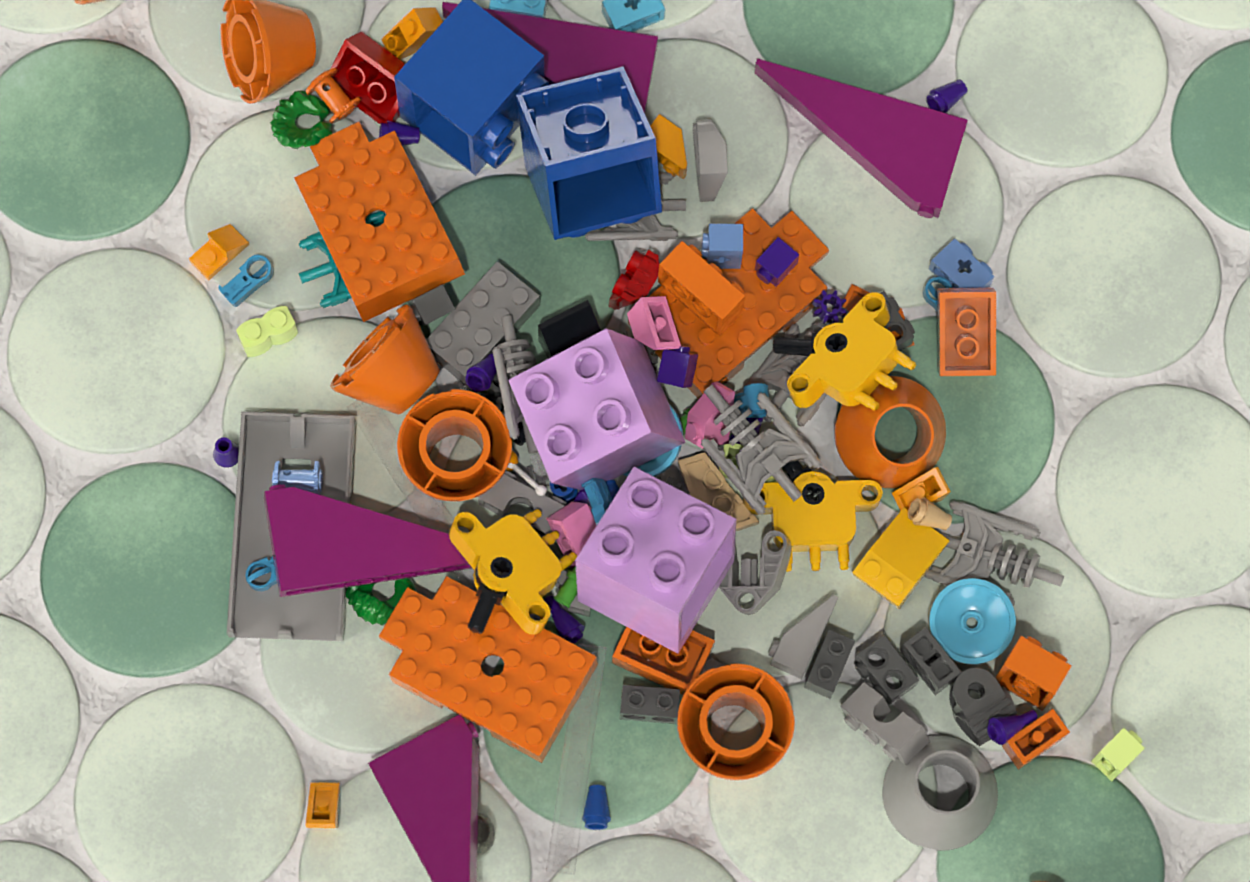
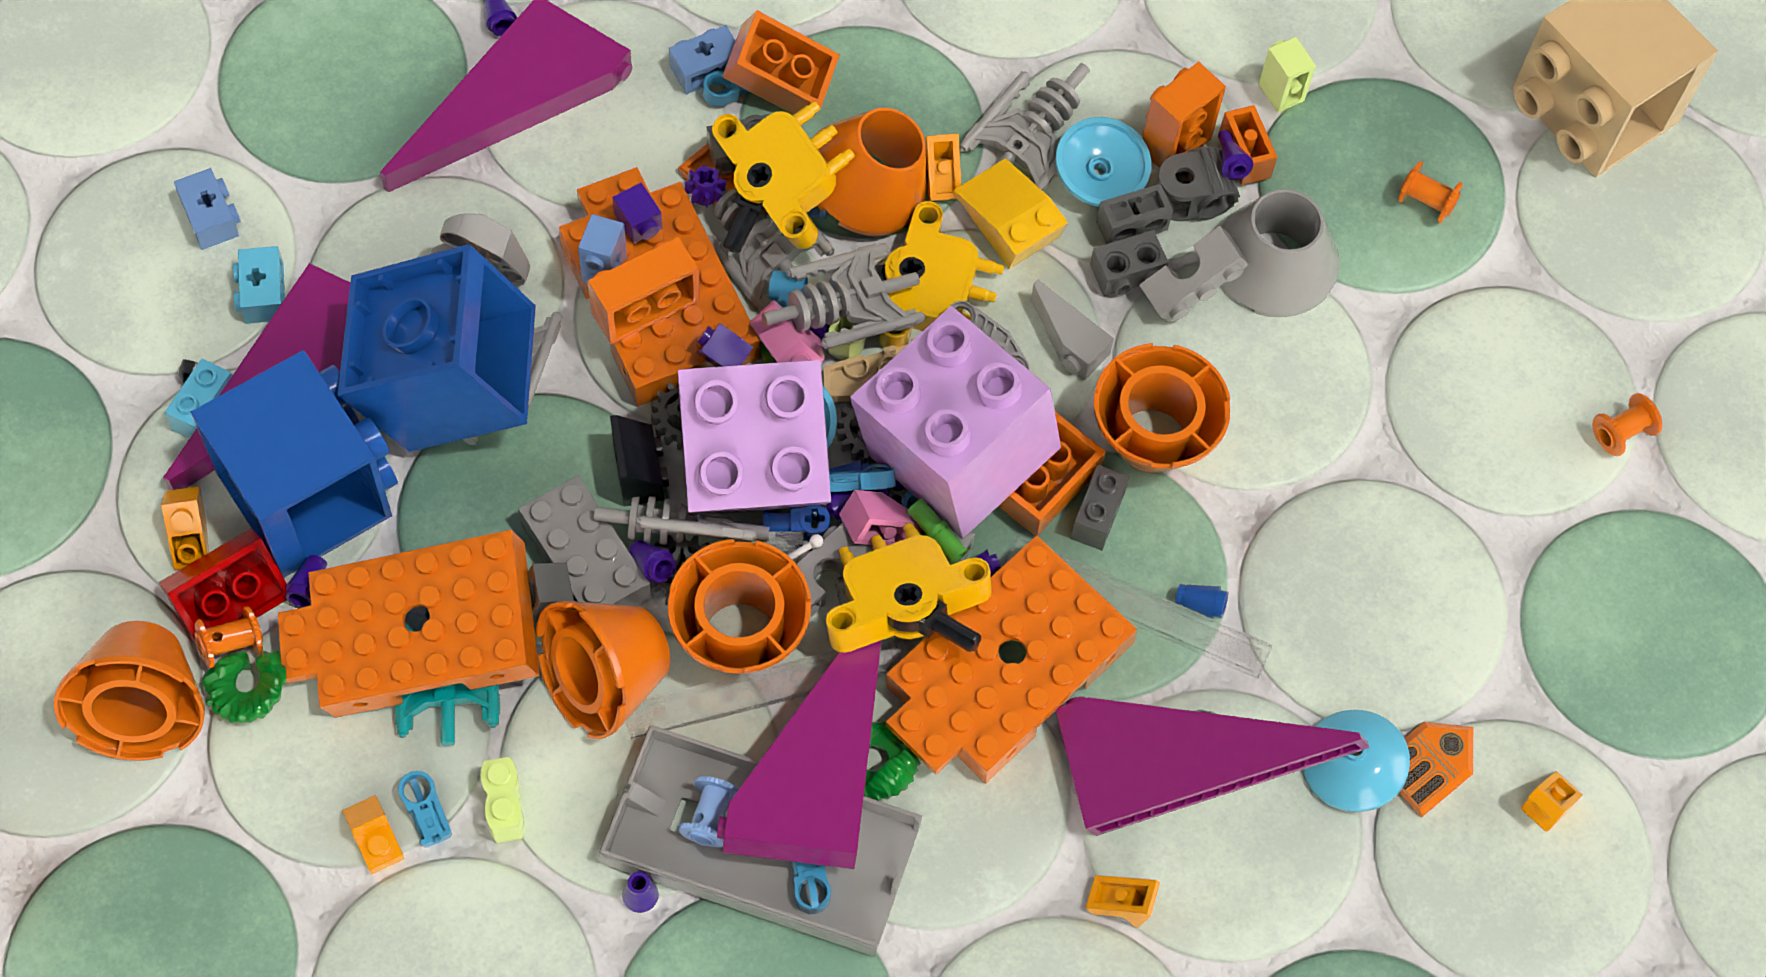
camera: 75 degrees left, 10 degrees down
red slope [608,250,659,310] -> none
bright pink slope [627,296,681,350] -> none
dark grey brick [804,630,855,699] -> none
tan cone [908,498,952,530] -> none

